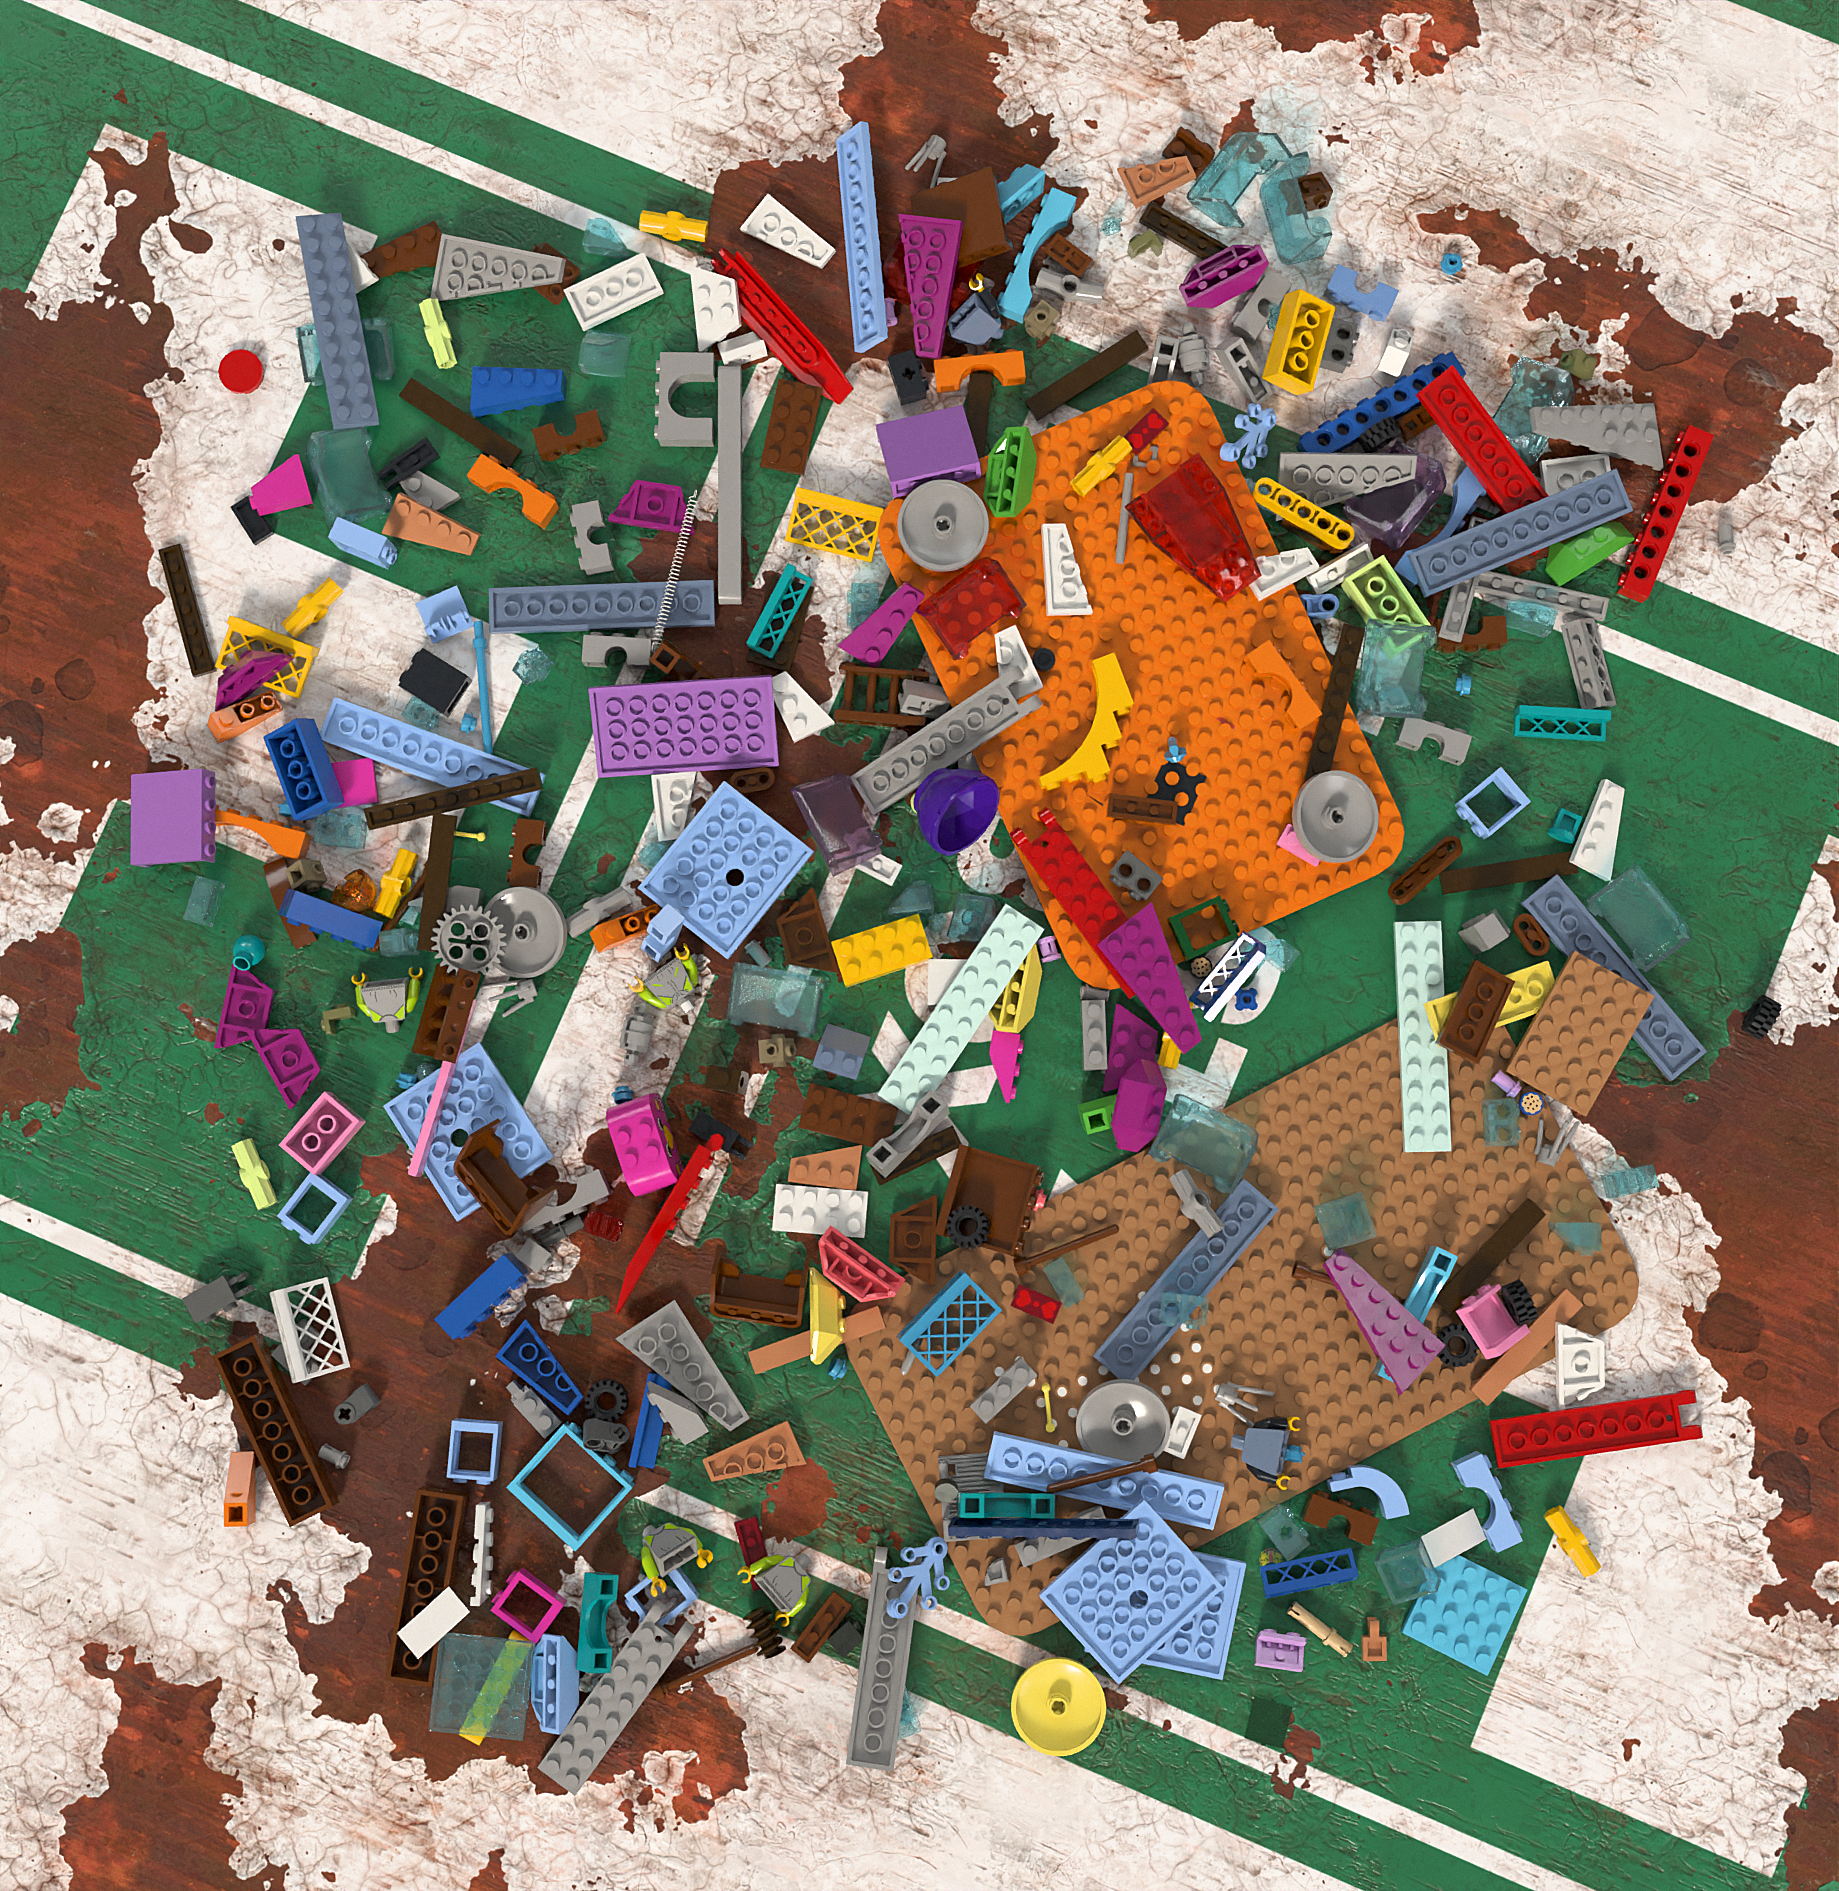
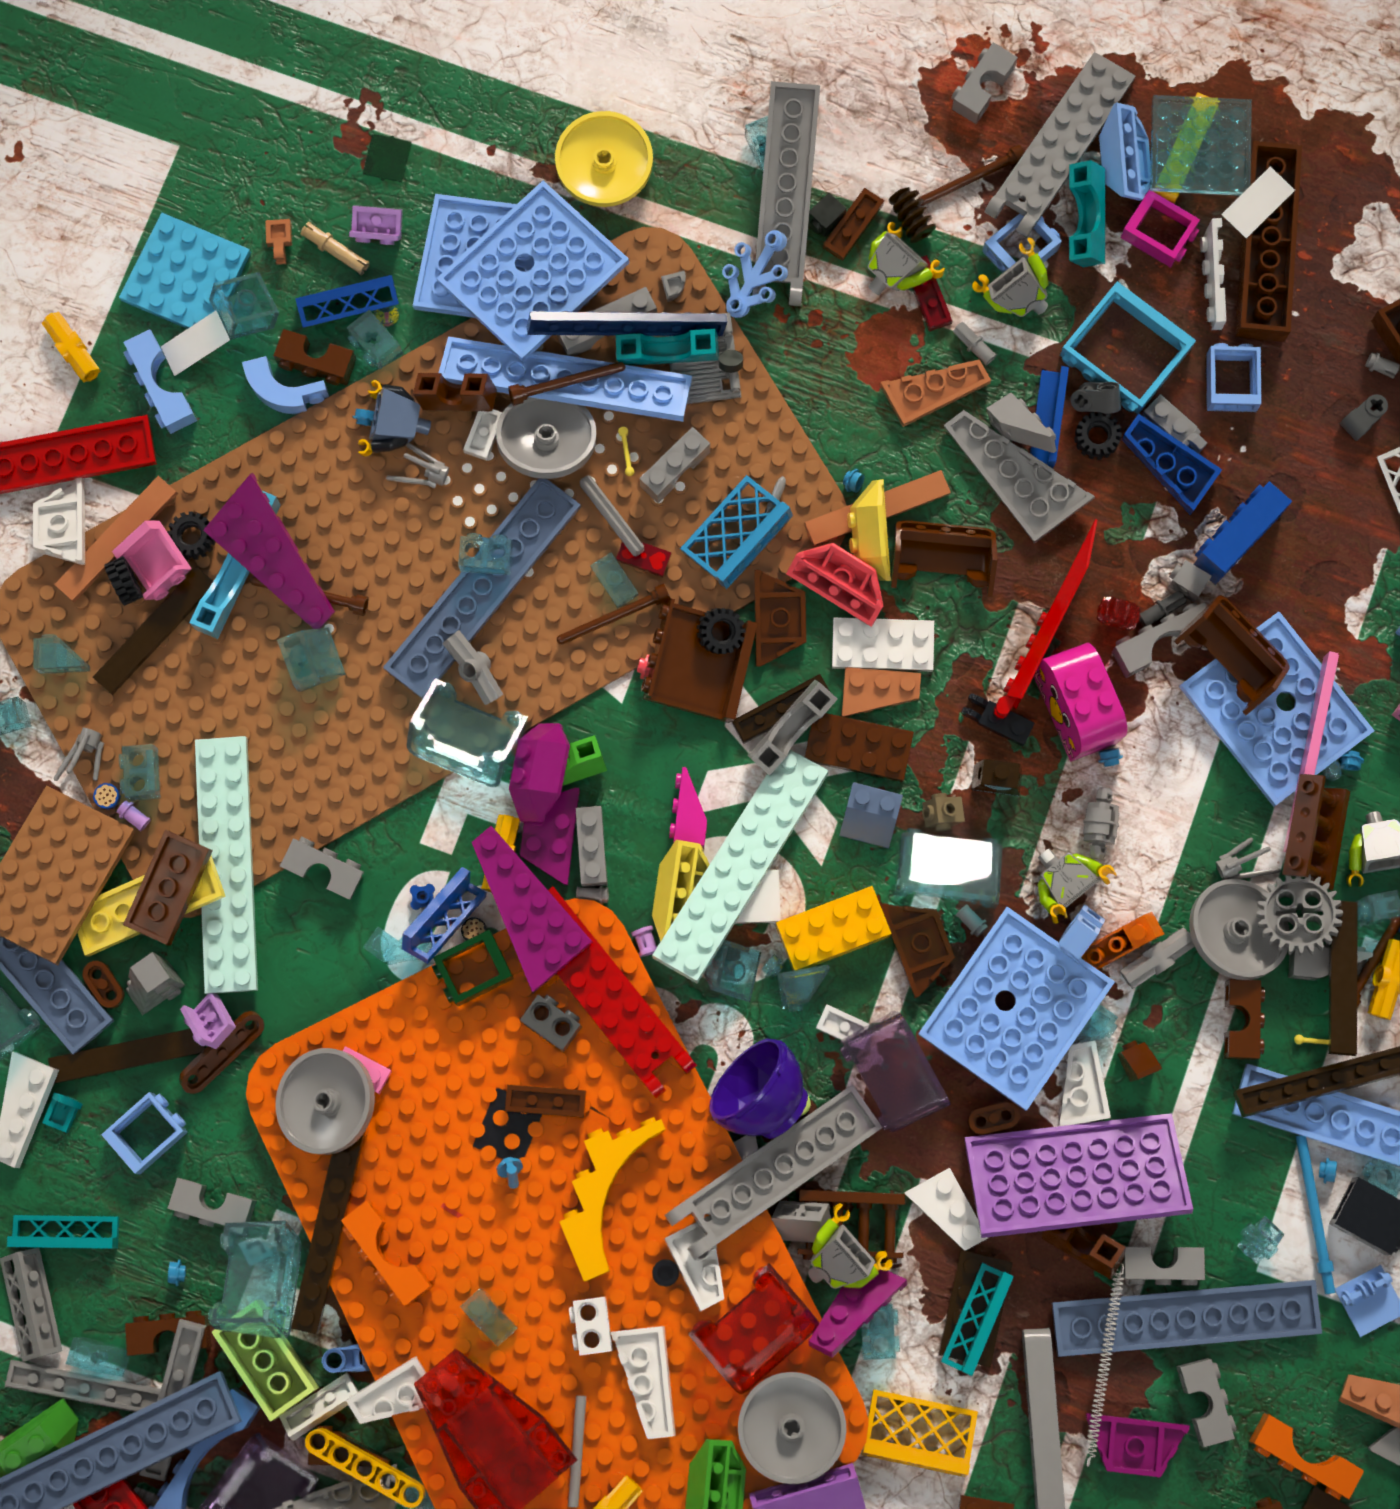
camera: 175 degrees right, 5 degrees down
none -> lavender bracket [180,993,236,1049]
none -> light grey arch [280,836,364,900]
none -> reddish brown arch [413,373,497,411]
none -> clear light blue slope [460,1288,518,1347]
none -> white brick [569,1297,613,1356]
none -> light grey axle [579,475,644,556]
none -> torso [808,1203,892,1289]
none -> light grey arch [951,42,1018,124]
none -> light grey axle [953,322,997,366]
none -> reddish brown slope [1117,1040,1162,1083]

